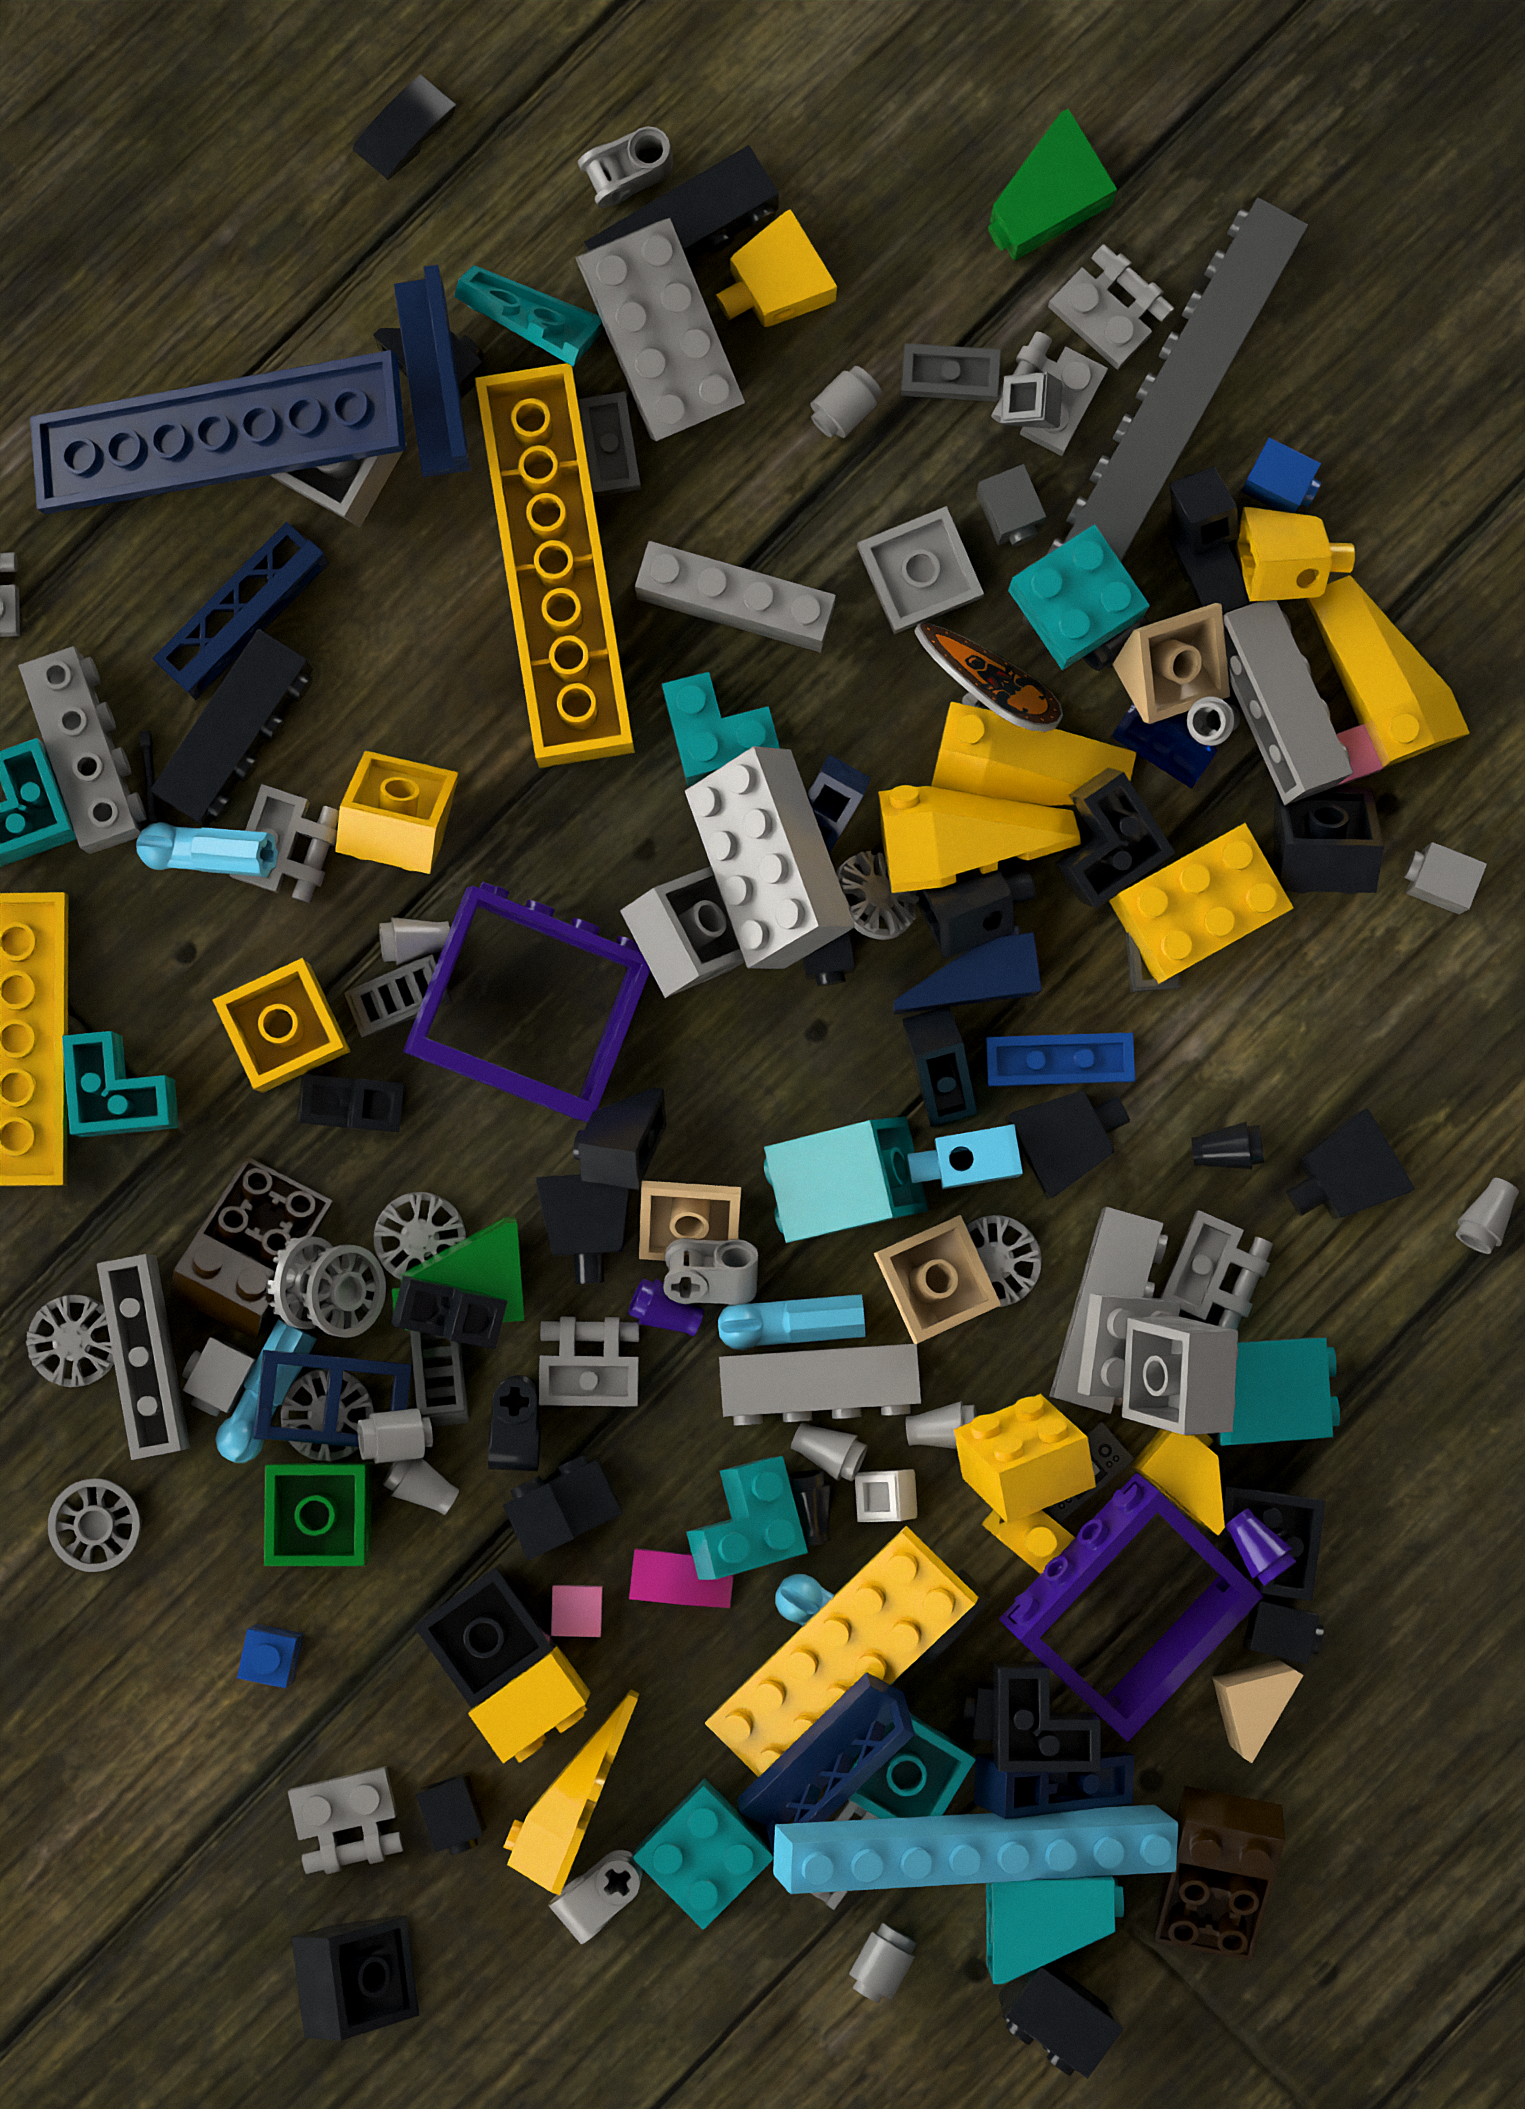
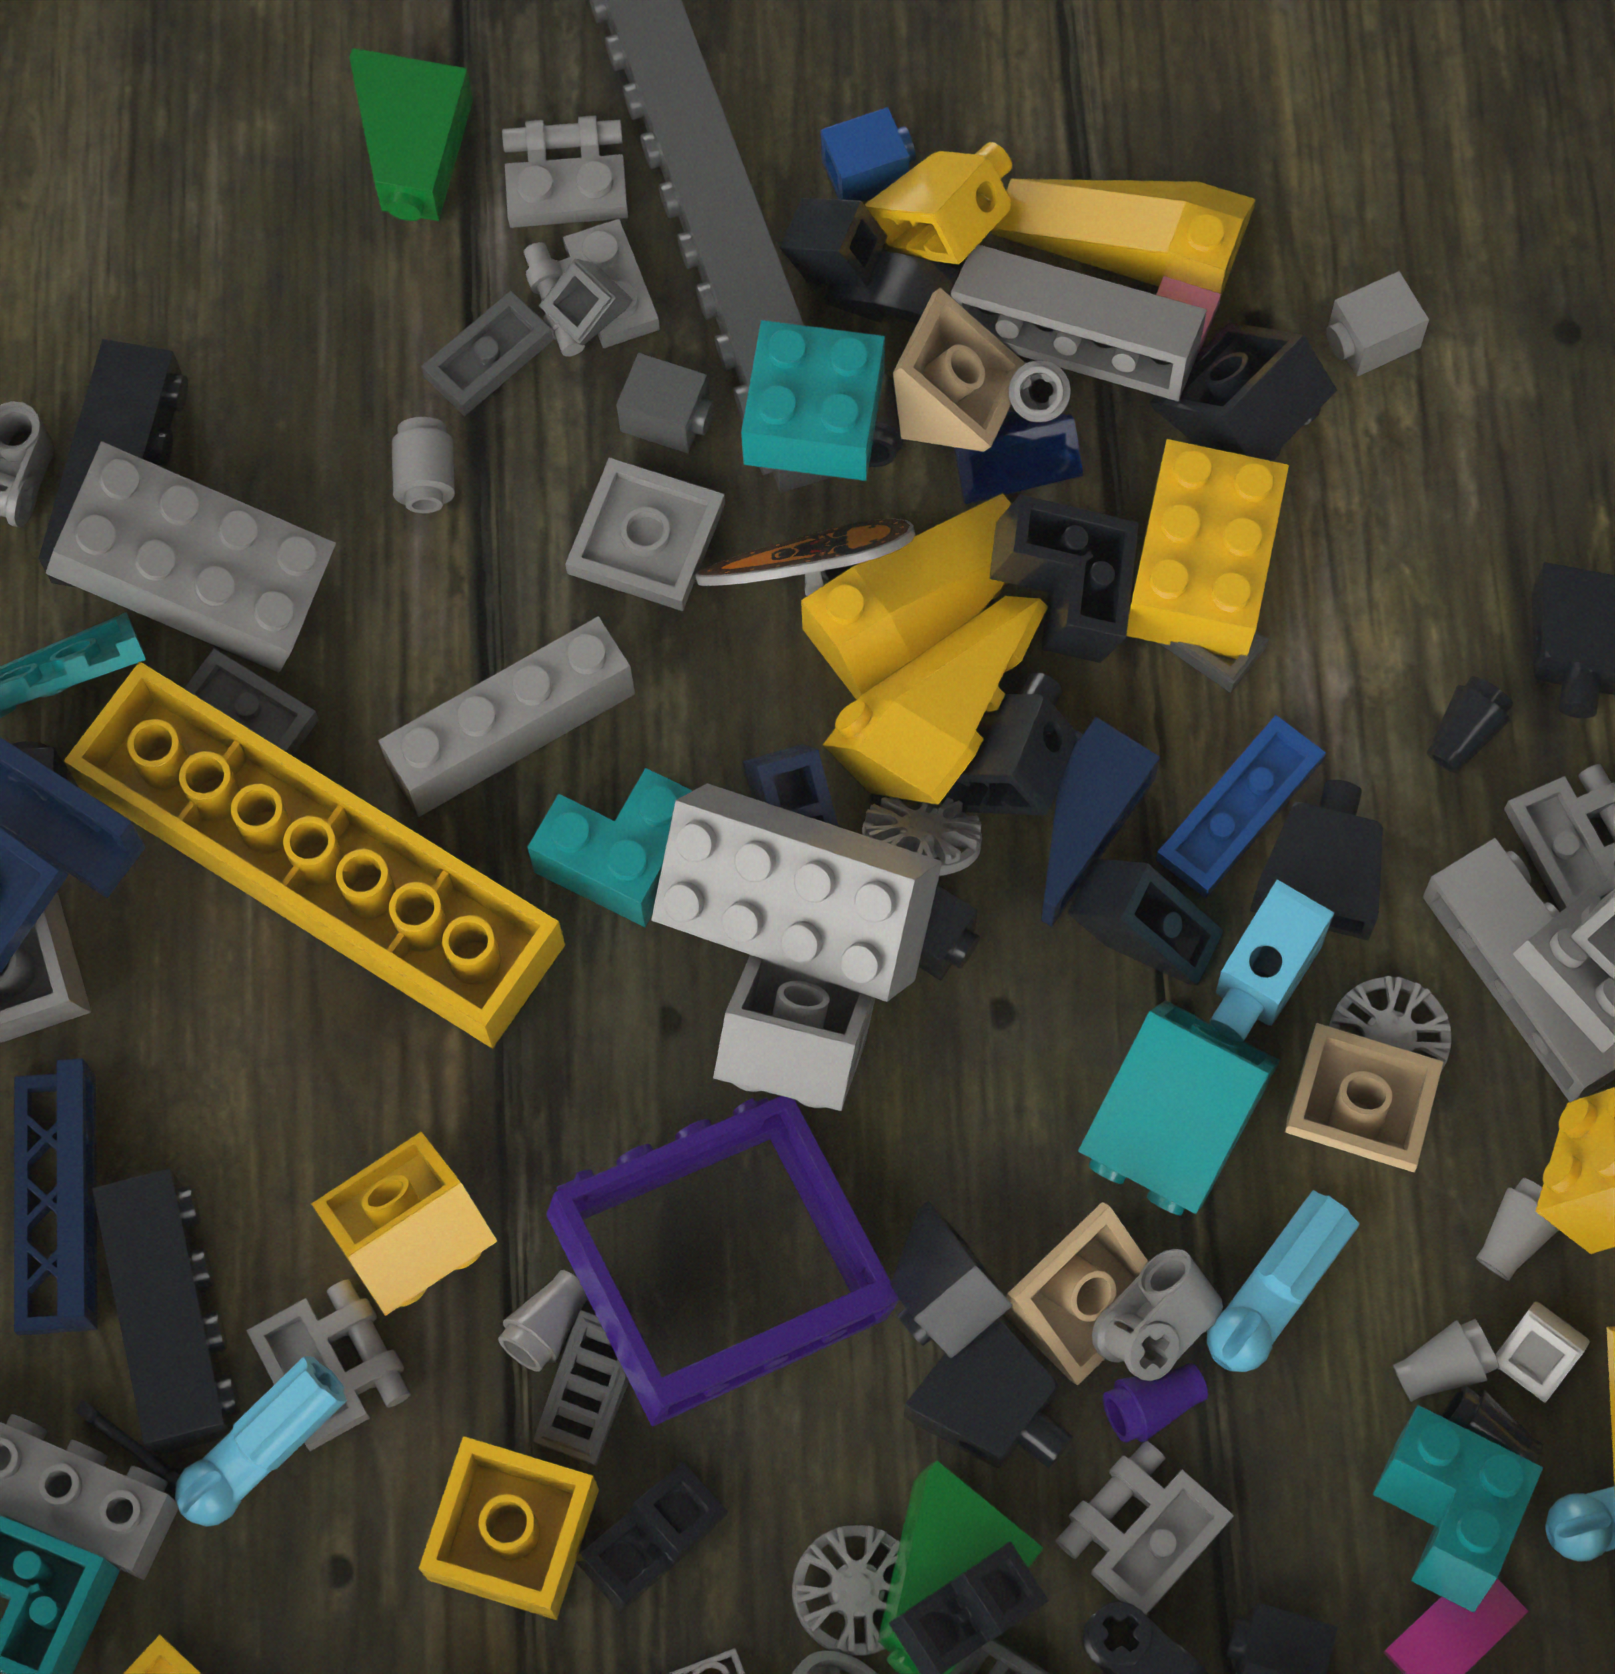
camera: 45 degrees left, 15 degrees down
yellow torso [715,209,837,327] -> none
light grey brick [719,1344,921,1425] -> none

